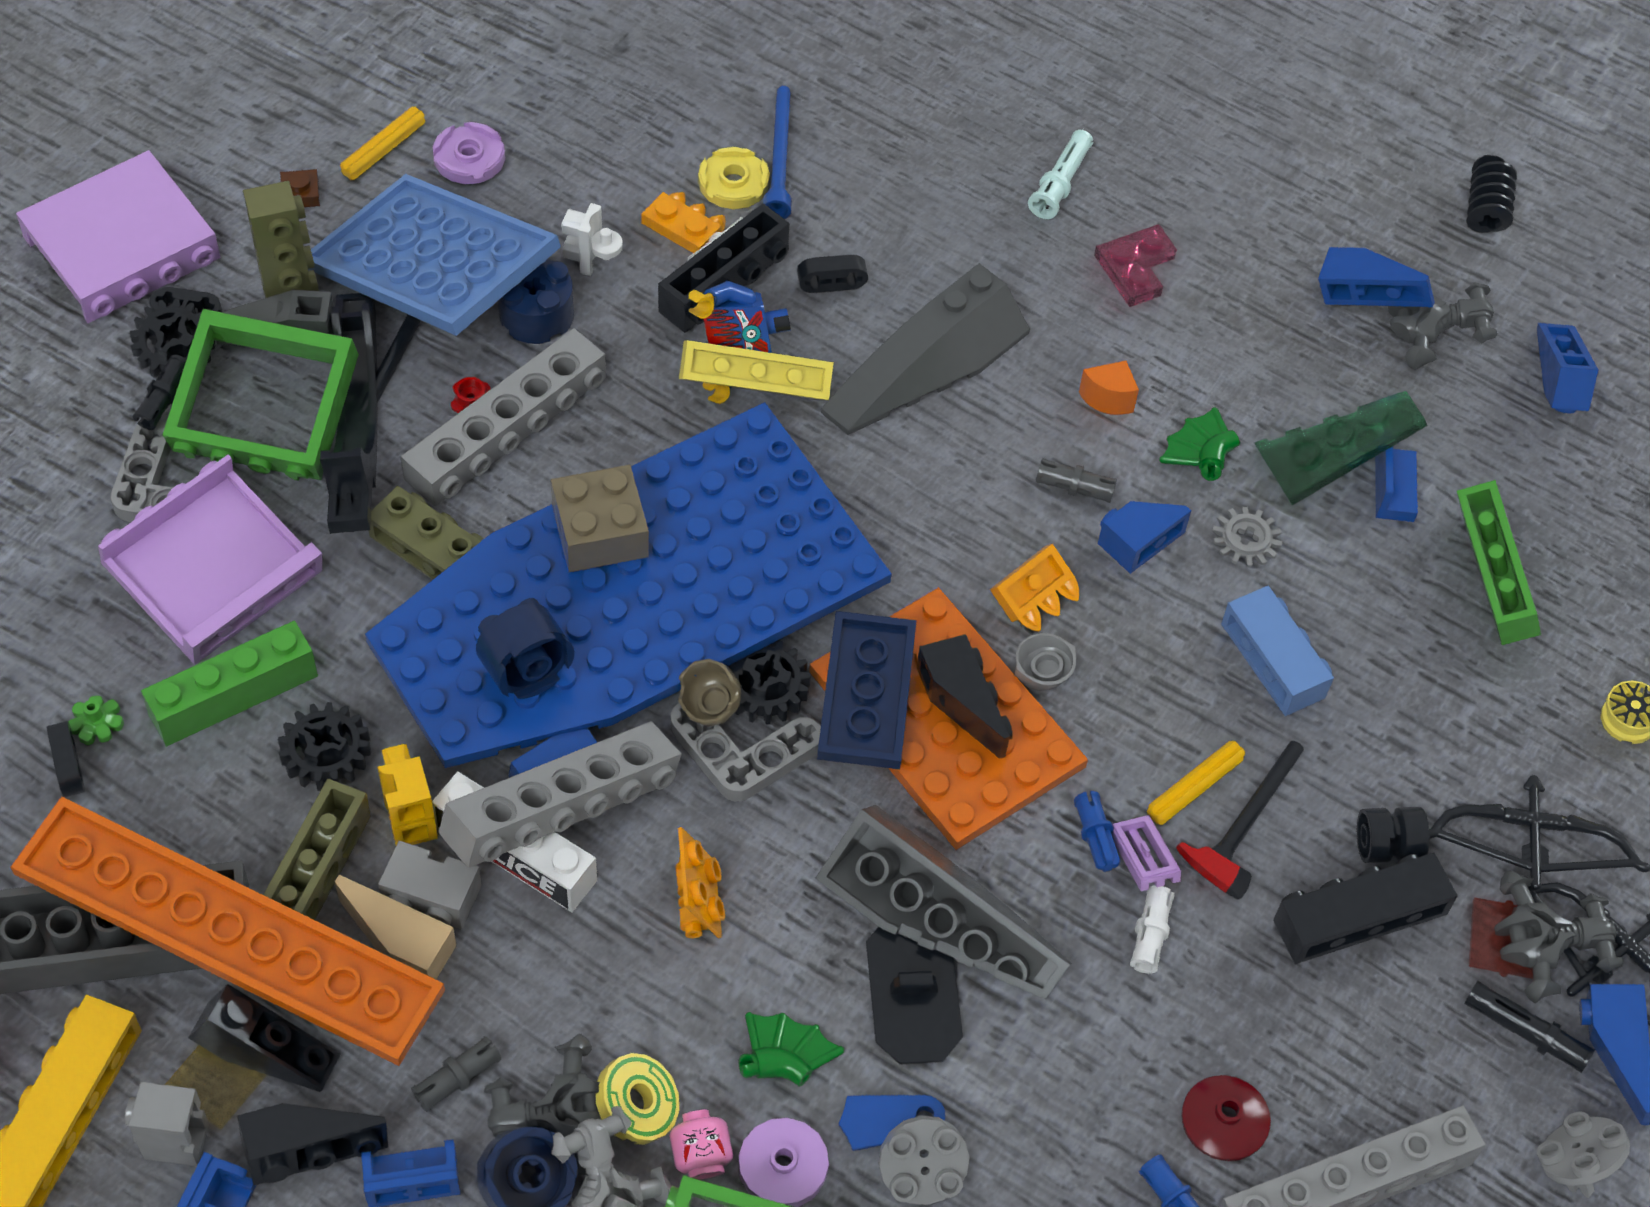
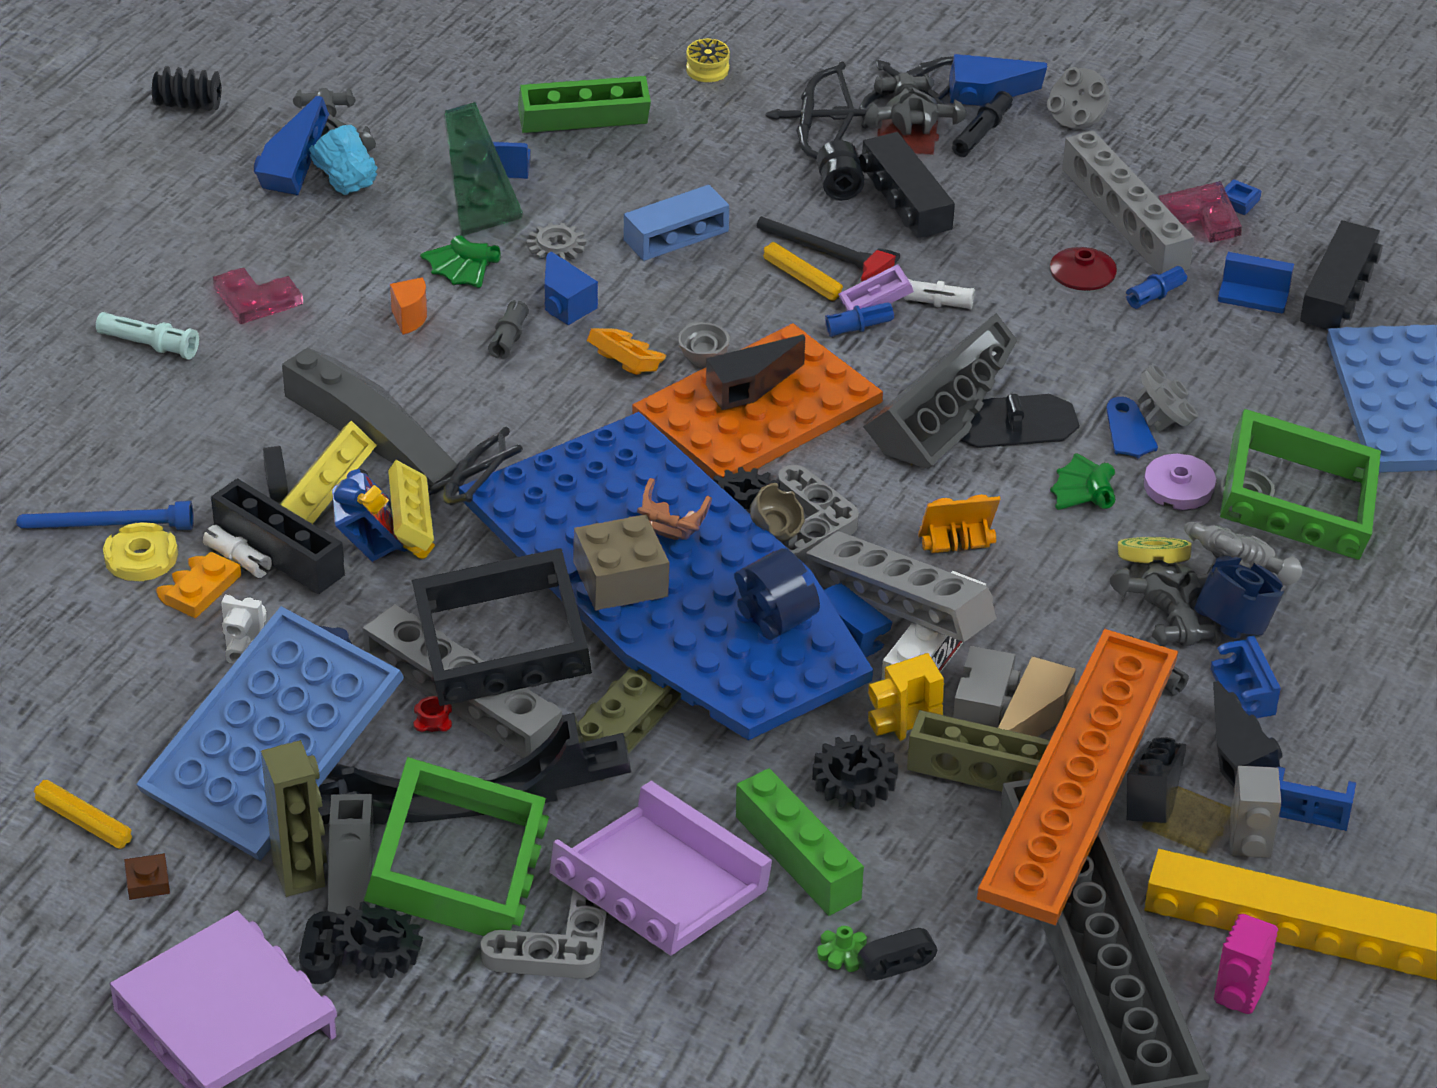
camera: 90 degrees left, 15 degrees down
black pin [132,355,187,430] -> none
lavender plate [433,122,505,184] -> none
bright pink head [670,1110,733,1180] -> none
dark blue plate [817,611,917,769] -> none
blue slope [1537,323,1598,413] -> none
none -> light yellow plate [280,421,377,524]
none -> medium azure hair [309,124,377,195]
none -> black window [412,548,592,706]
none -> black piece [428,427,523,505]
none -> nougat helmet [637,478,712,540]

